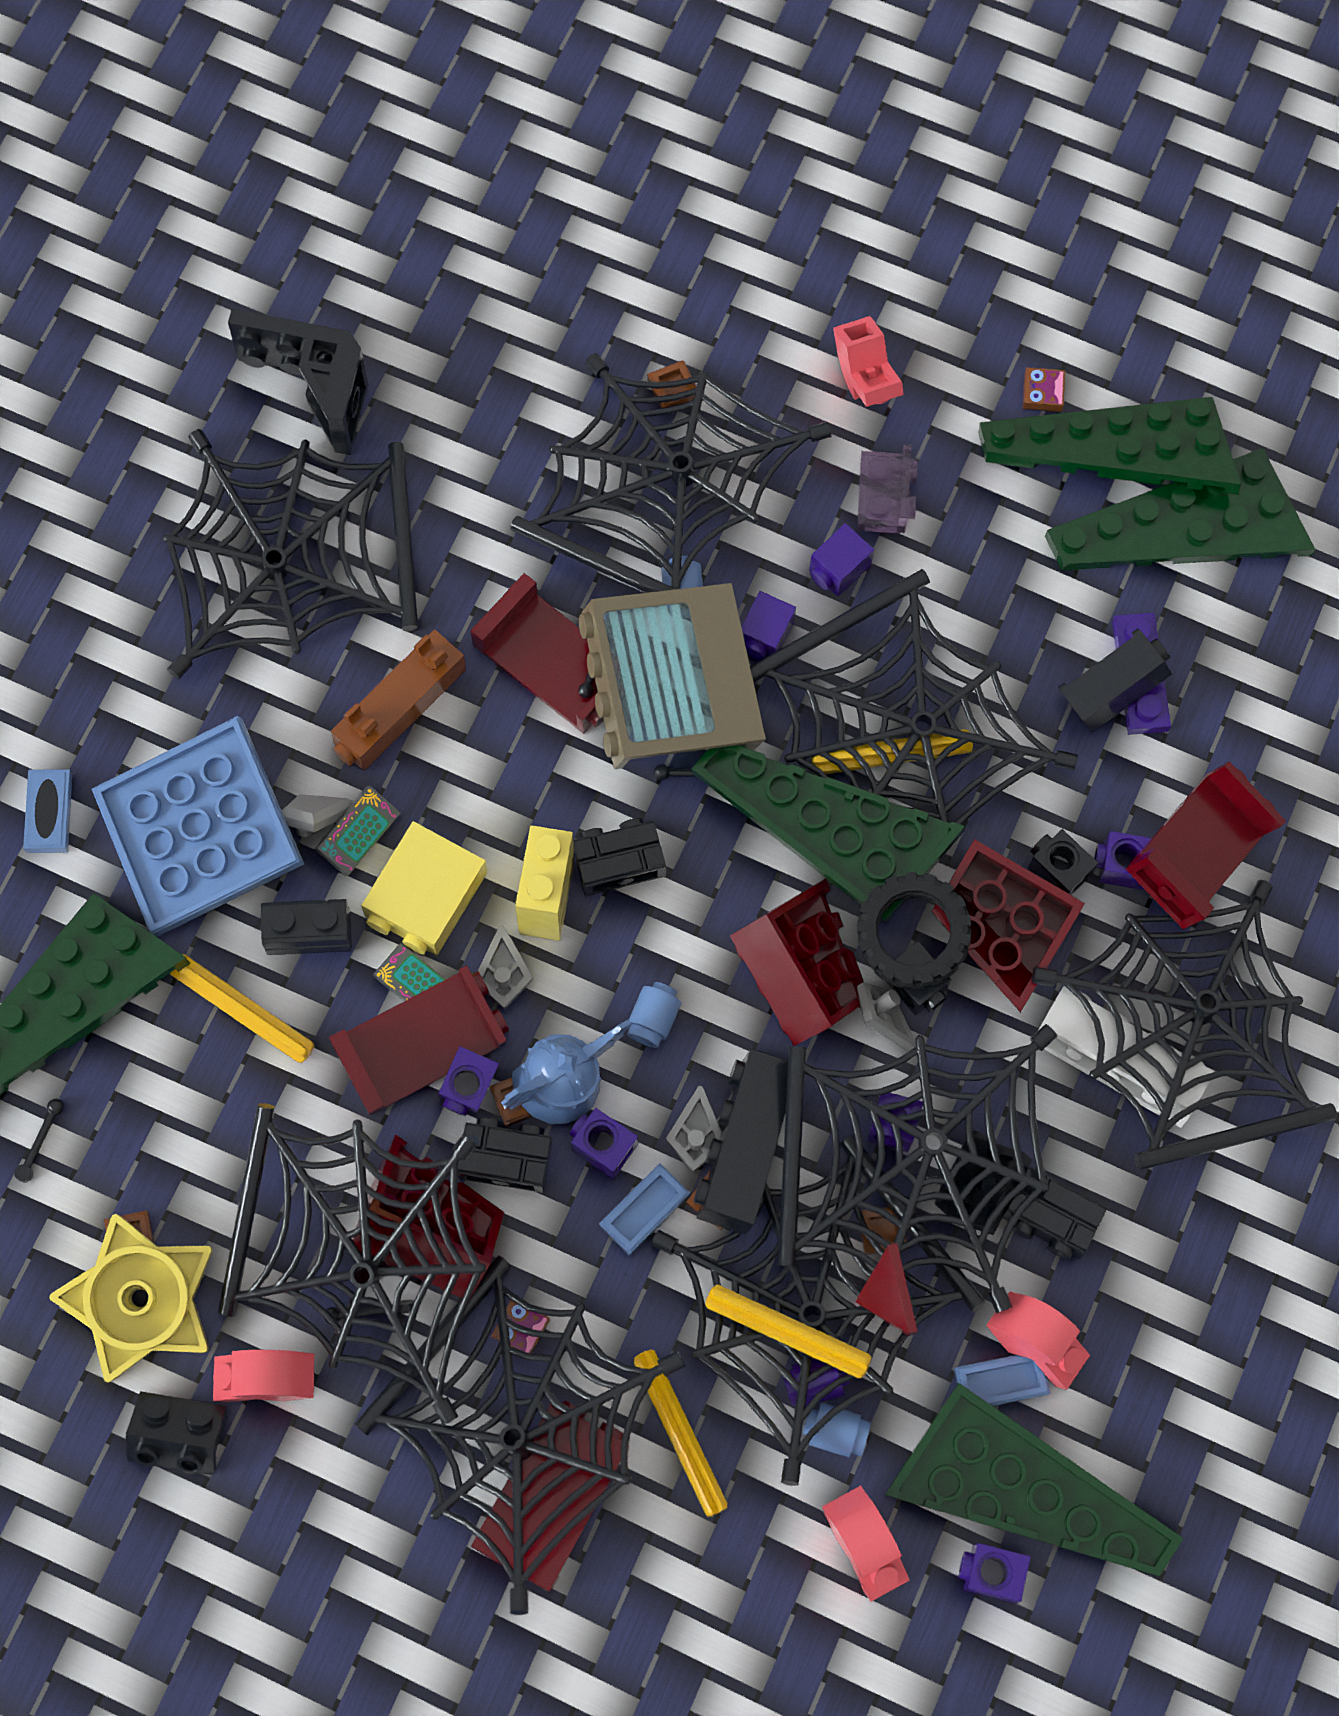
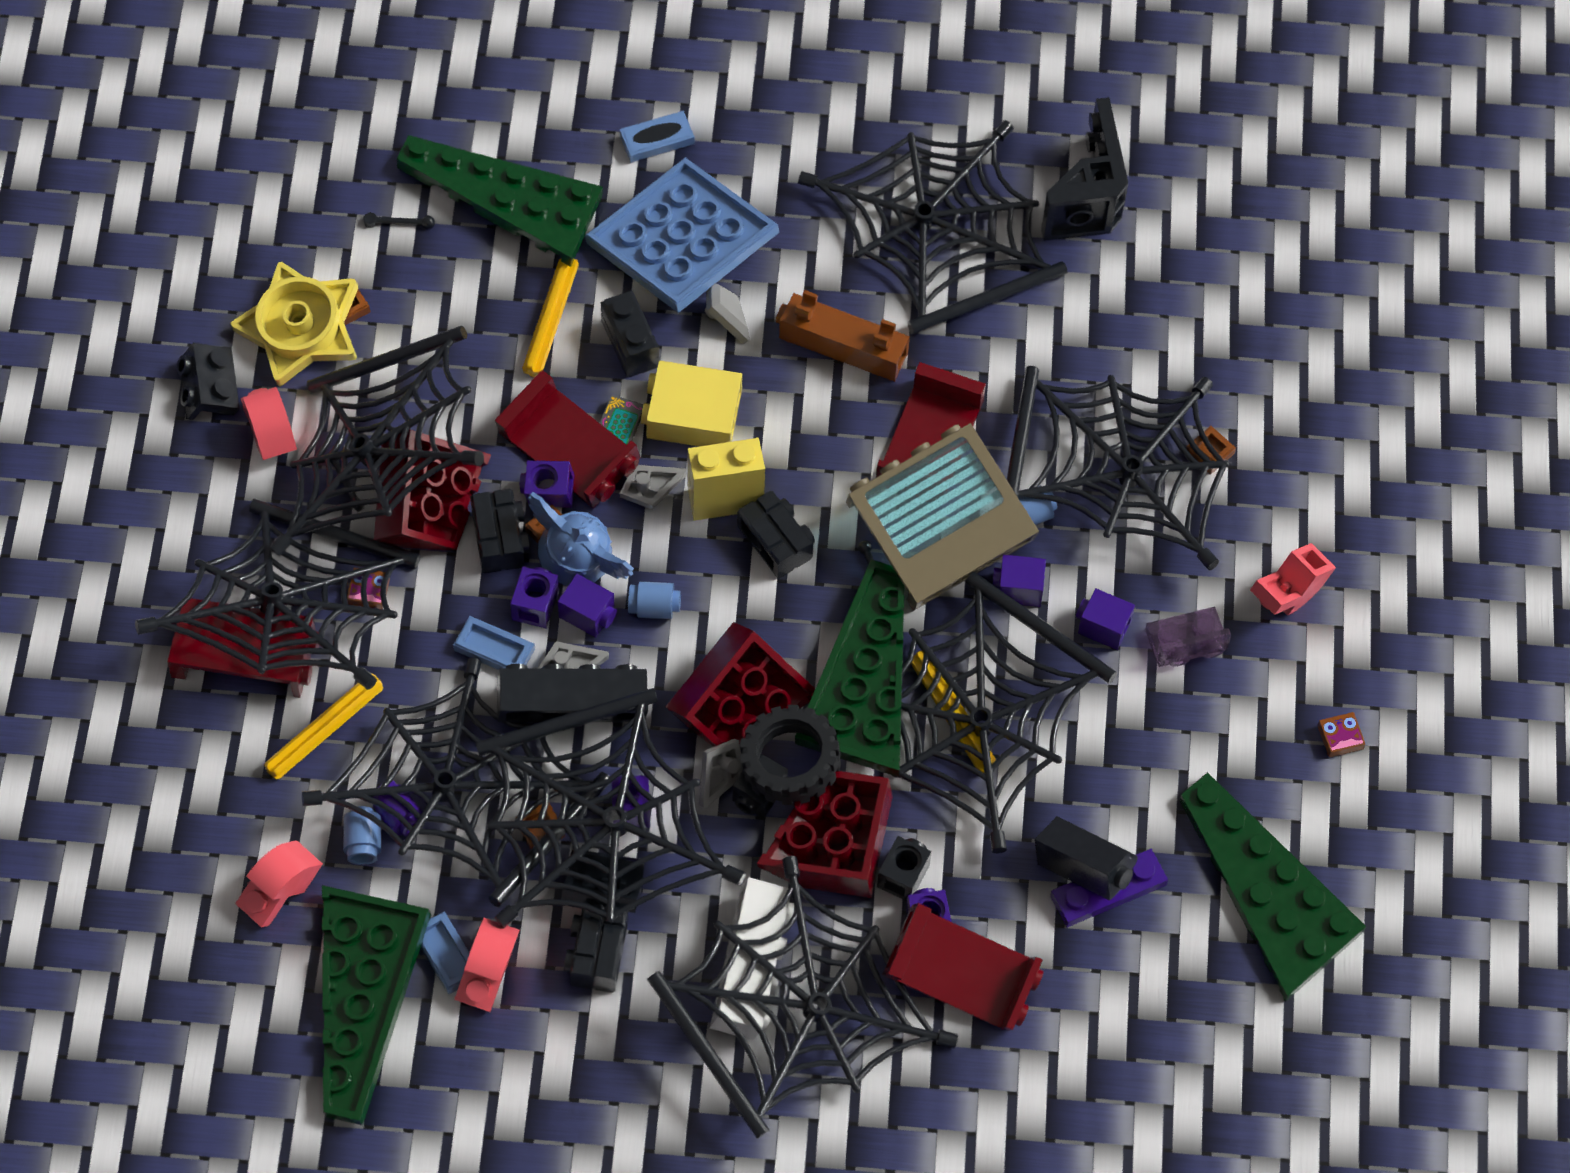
camera: 70 degrees right, 10 degrees down
tile [314,785,401,876] -> none
yellow axle [705,1285,871,1378] -> none
dark red slope [855,1243,918,1336] -> none
dark purple brick [958,1543,1031,1604] -> none
dark green wing [978,397,1241,495] -> none
none -> dark purple brick [558,574,617,637]

